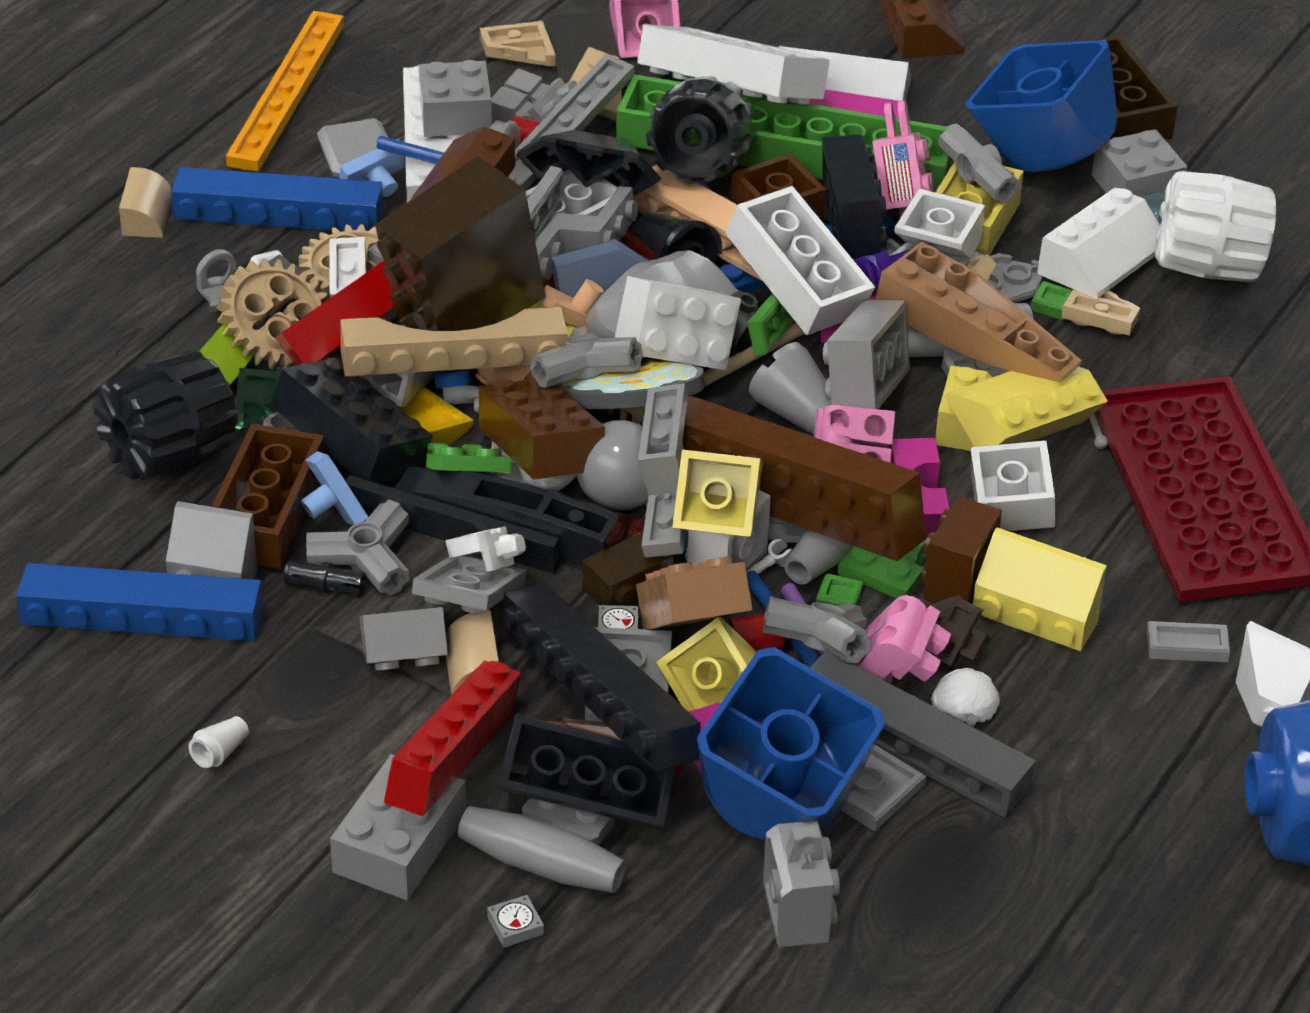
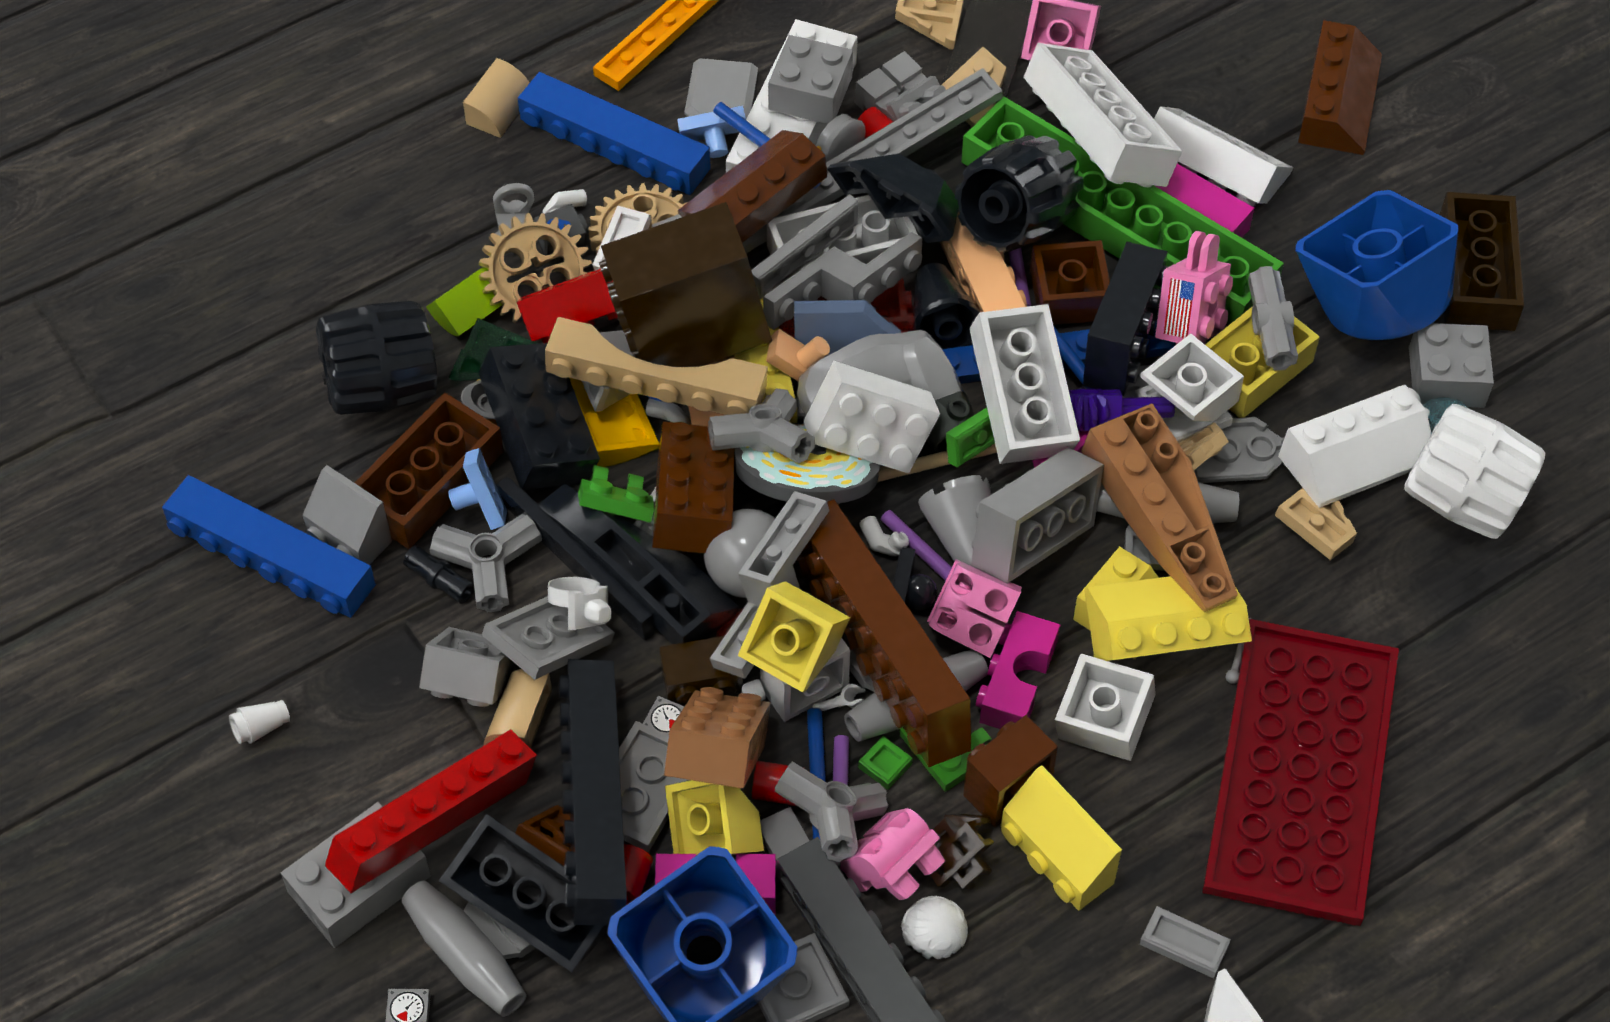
camera: 25 degrees right, 15 degrees up
bright green tile [1030,281,1072,320] -> none

